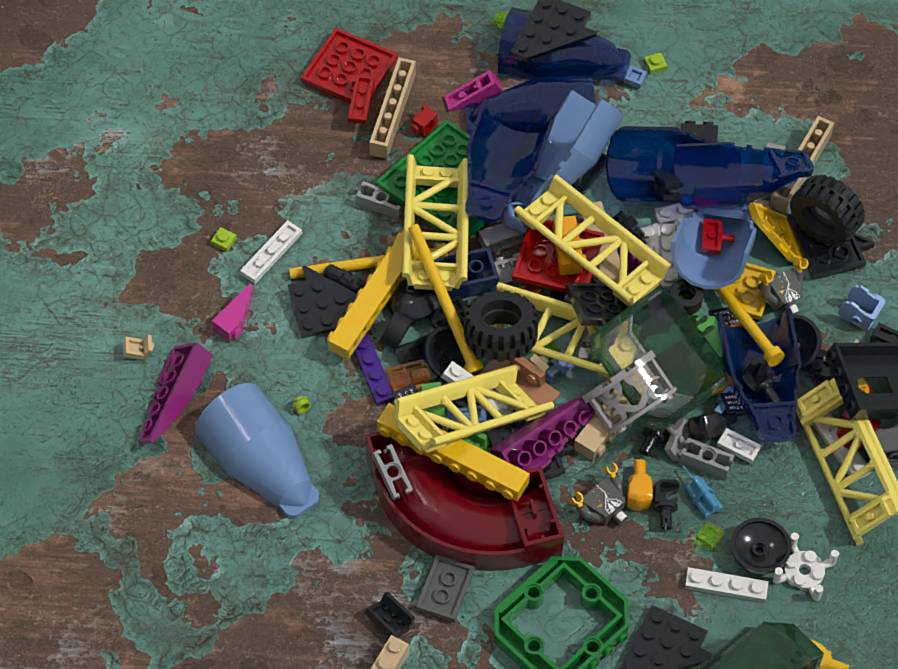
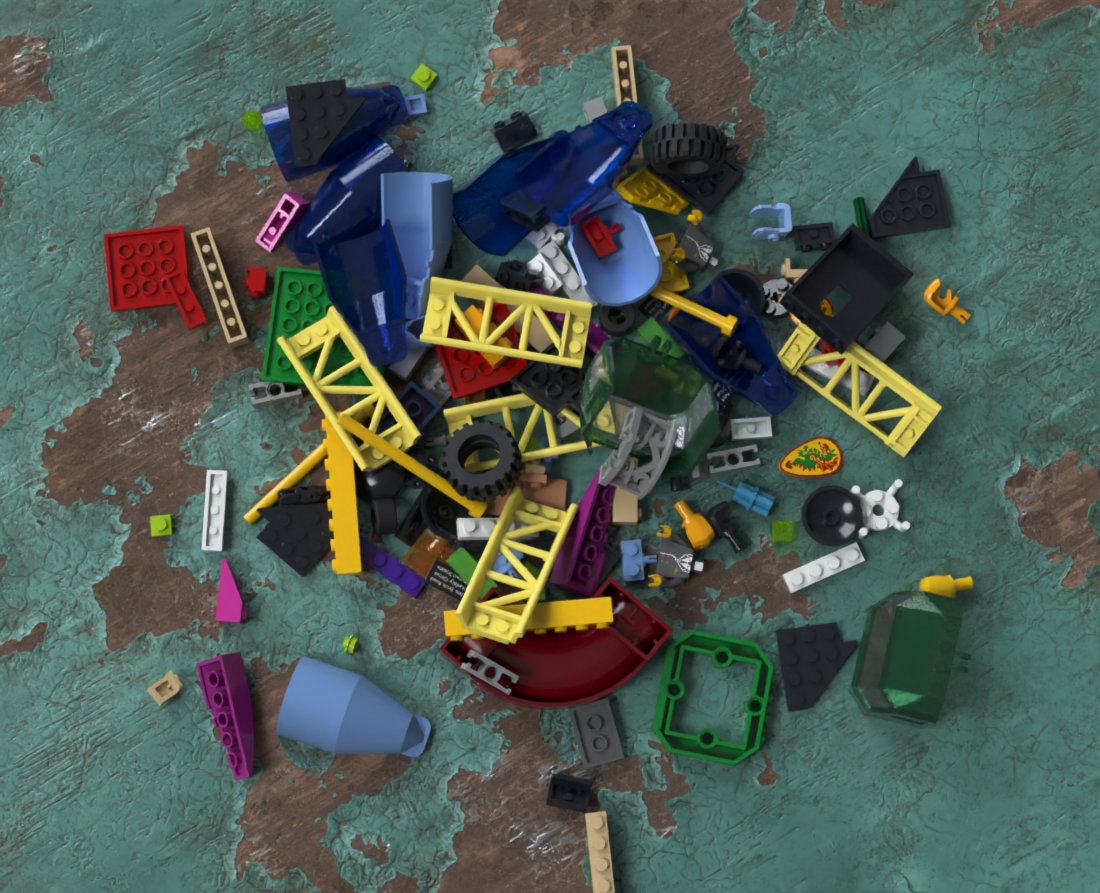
camera: 35 degrees left, 20 degrees up
none -> medium blue plate [621,539,657,582]
none -> shield [778,437,842,478]

